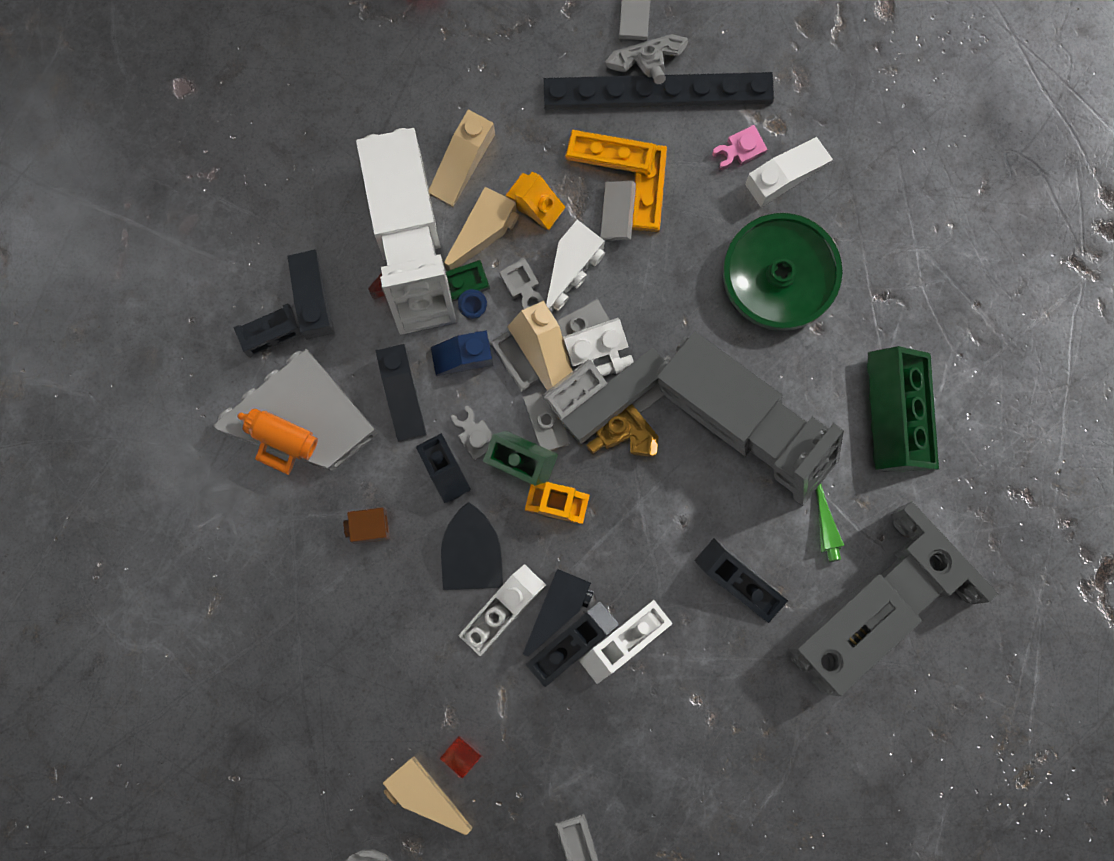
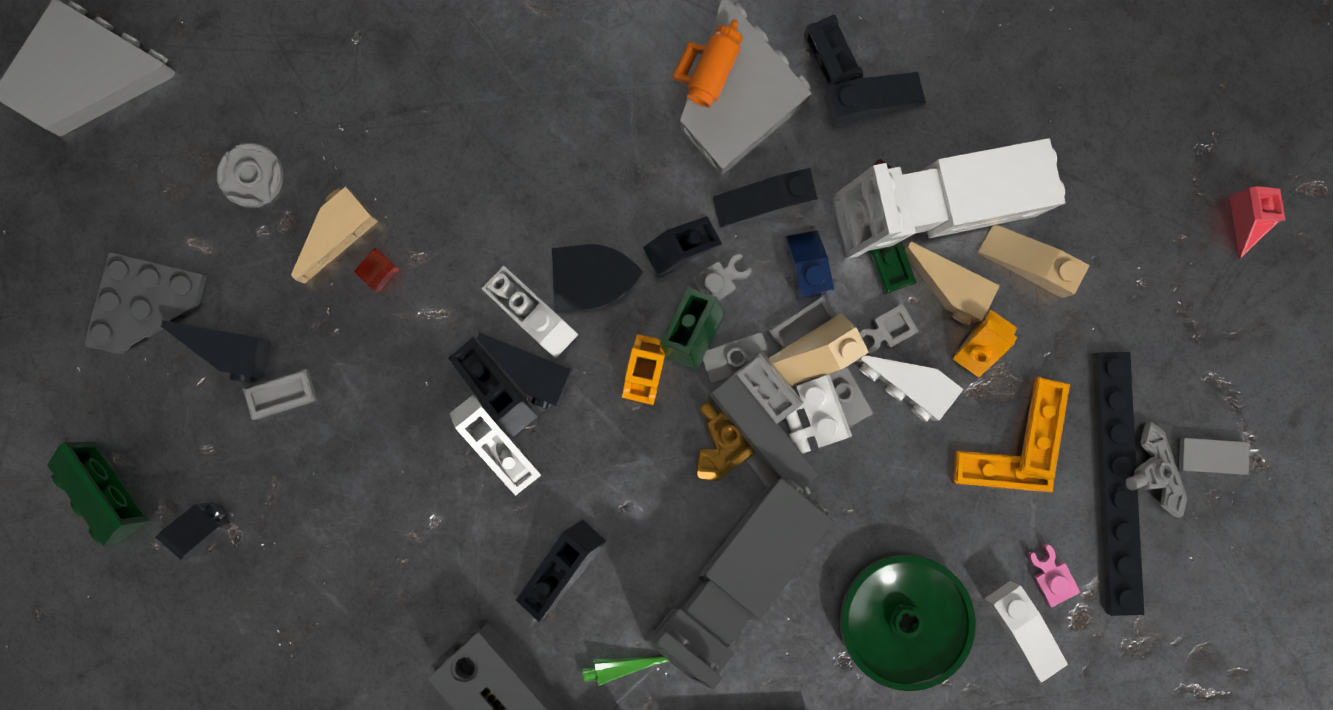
camera: 90 degrees right, 5 degrees up
reddish brown brick [343,507,390,544] -> none
dark blue plate [458,289,487,319] -> none
light grey tile [600,181,636,241] -> none

